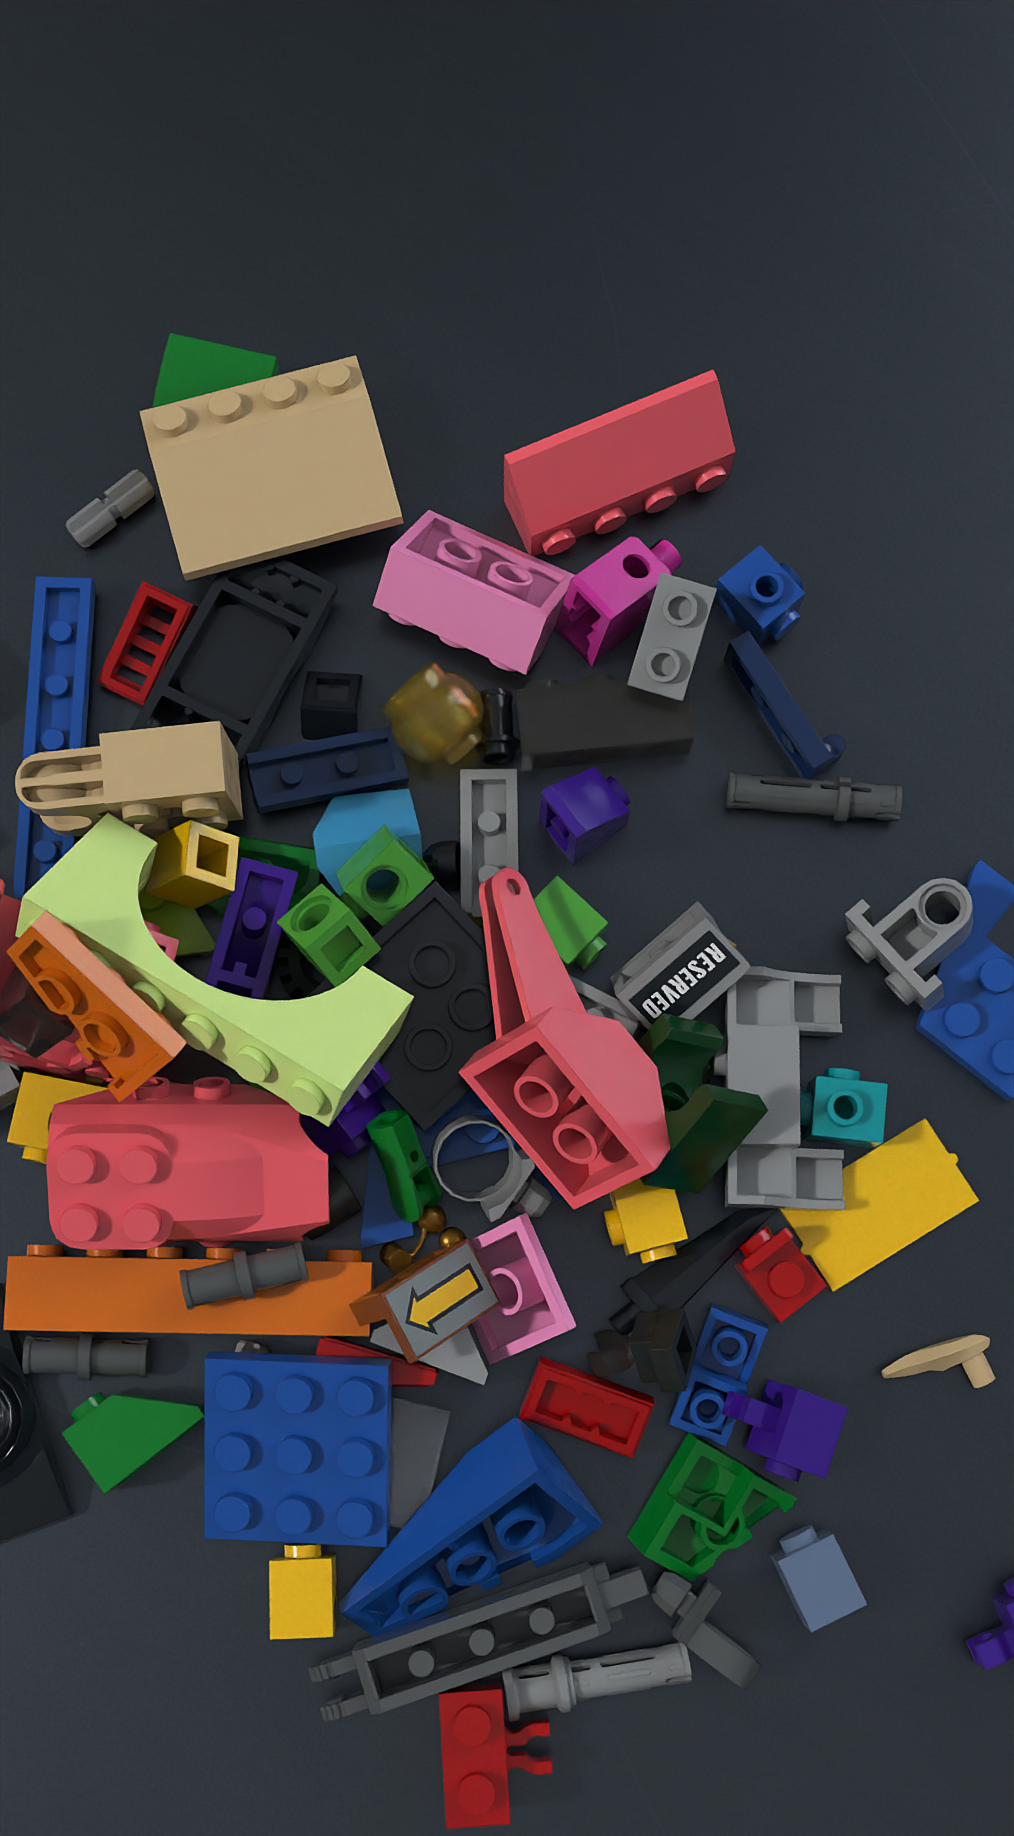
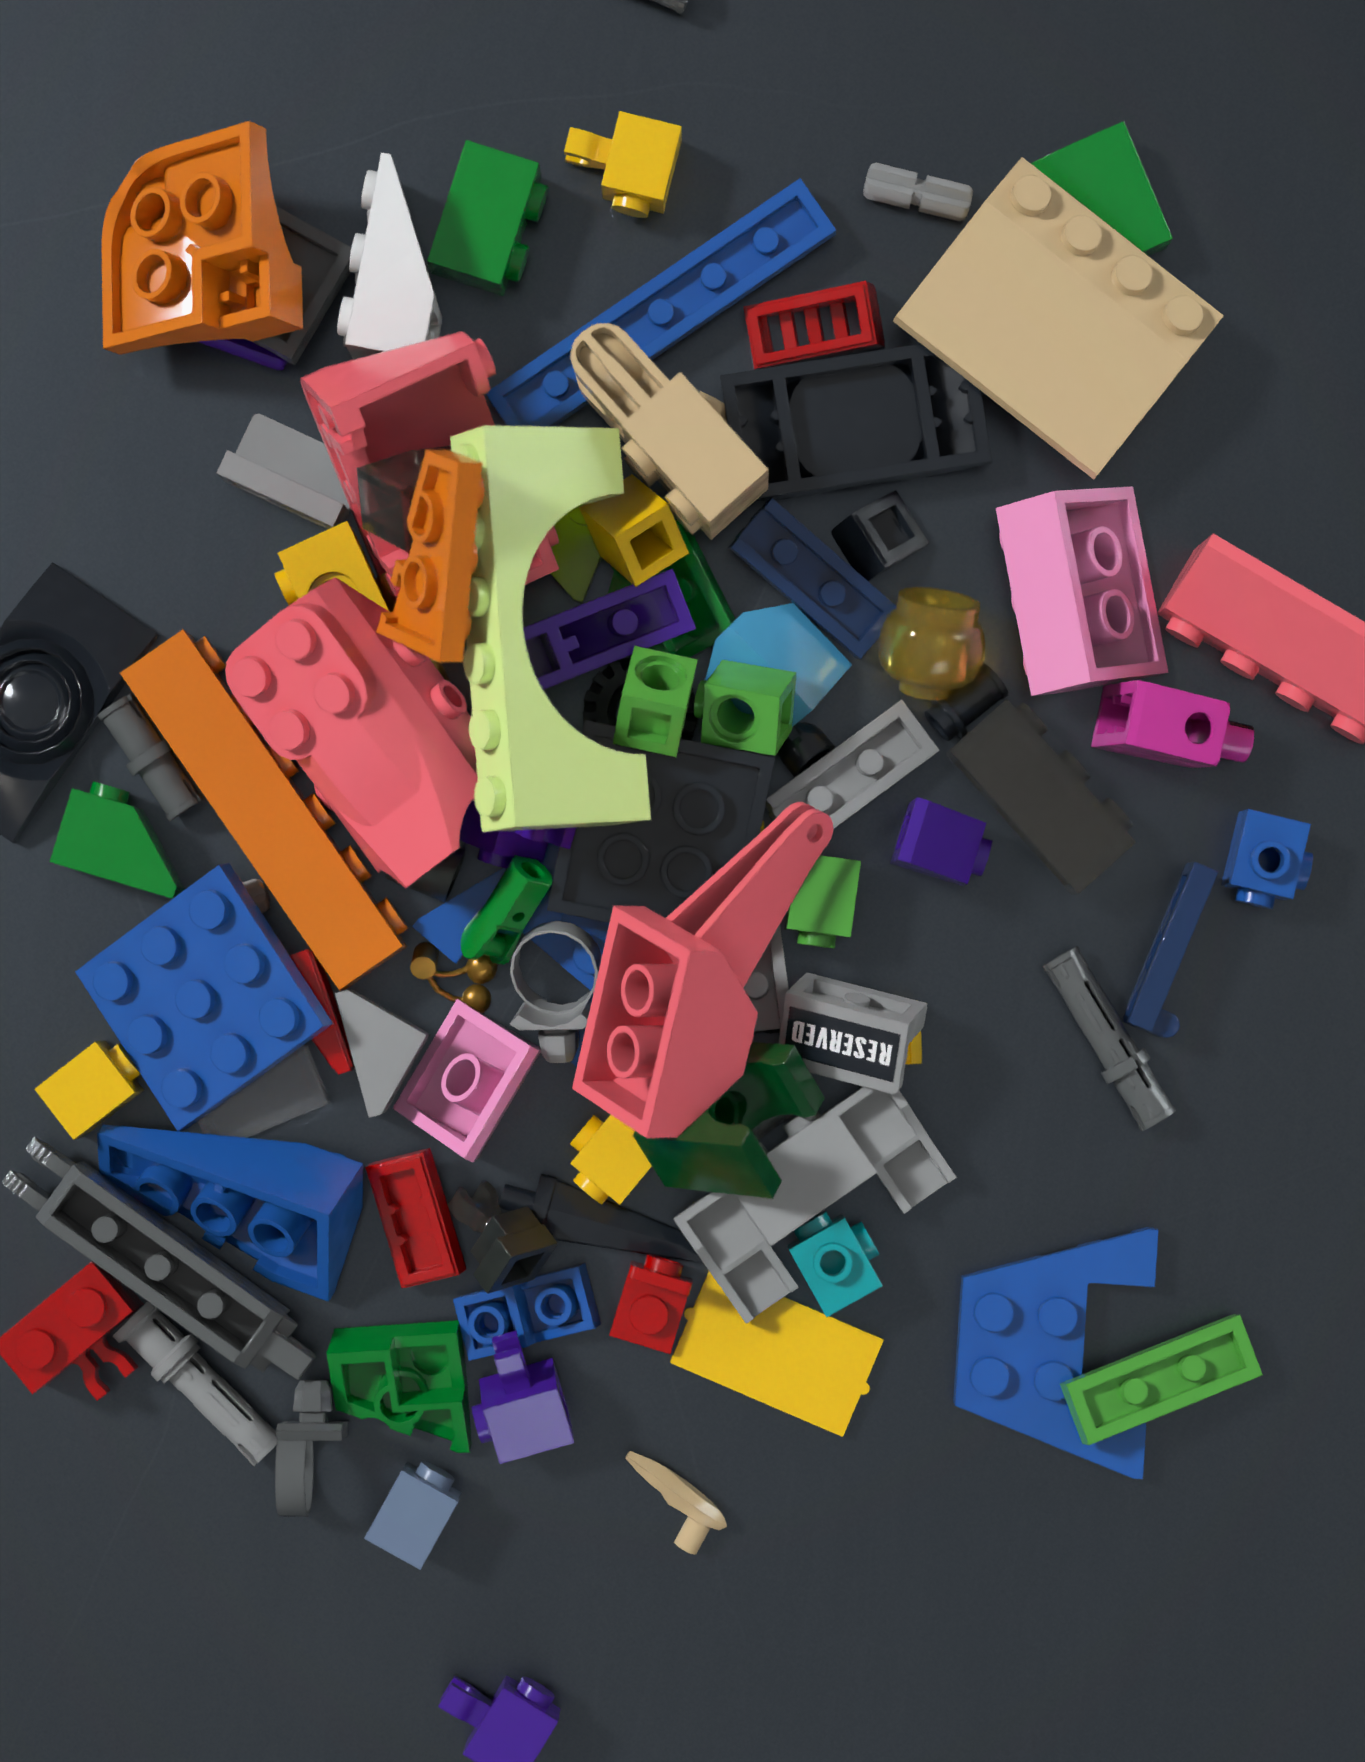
camera: 55 degrees right, 10 degrees up
dark grey pin [180,1242,309,1310] -> none
panel [349,1239,501,1363] -> none
light grey pin [627,572,717,701] -> none
light grey pin [845,878,973,1012] -> none

